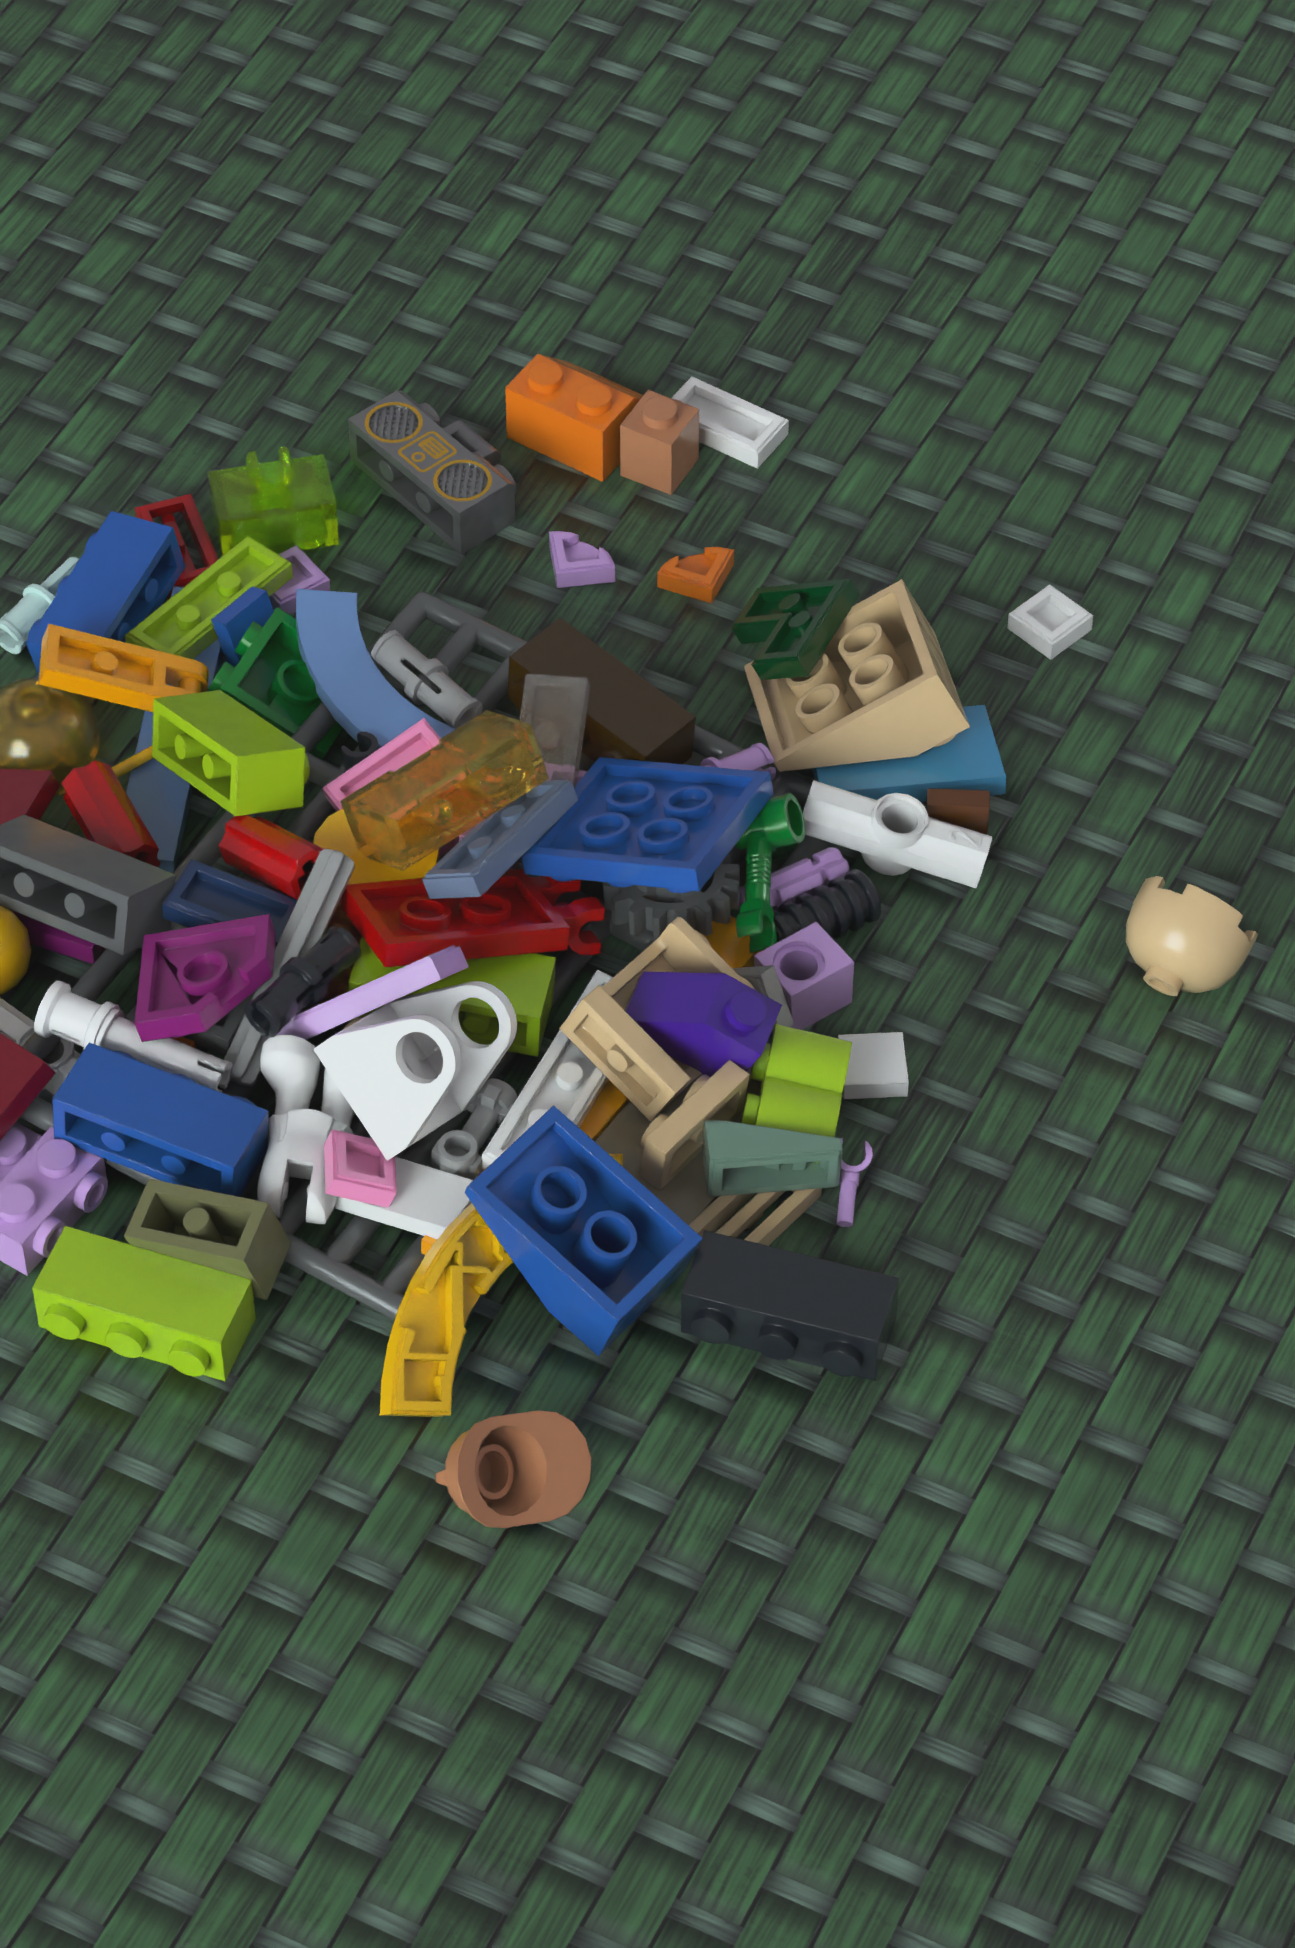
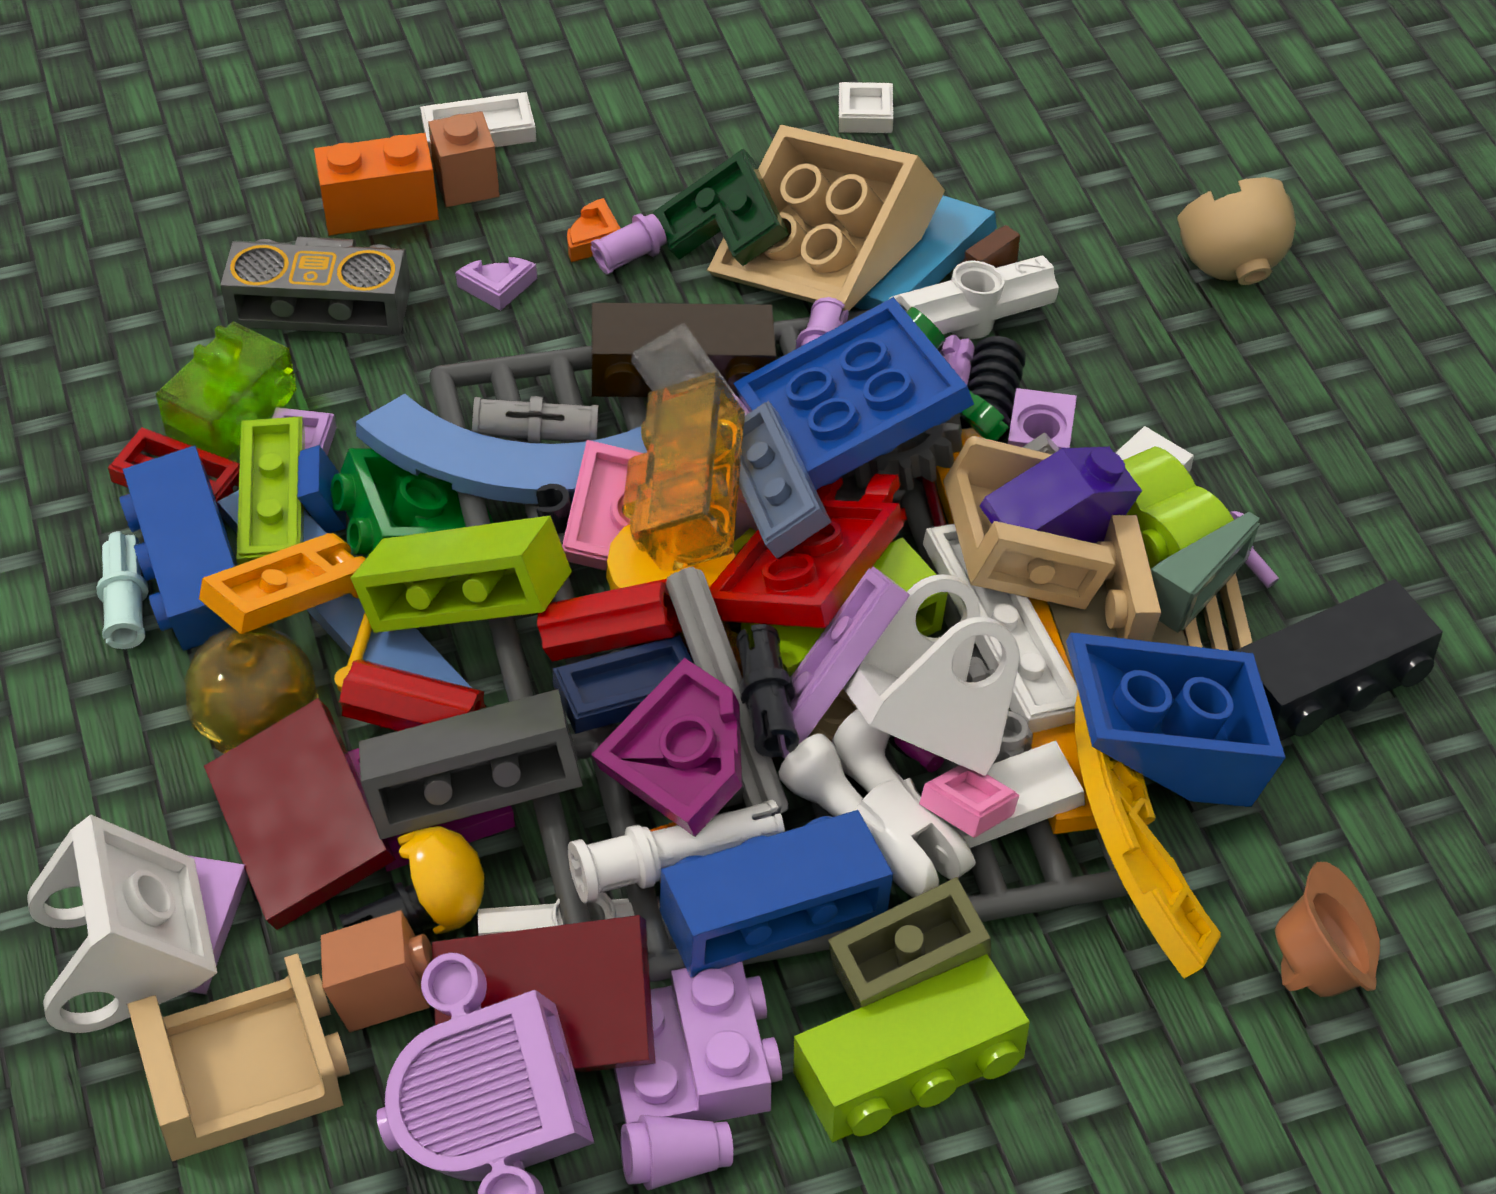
camera: 45 degrees left, 0 degrees up
none -> lavender pin [591,213,667,275]

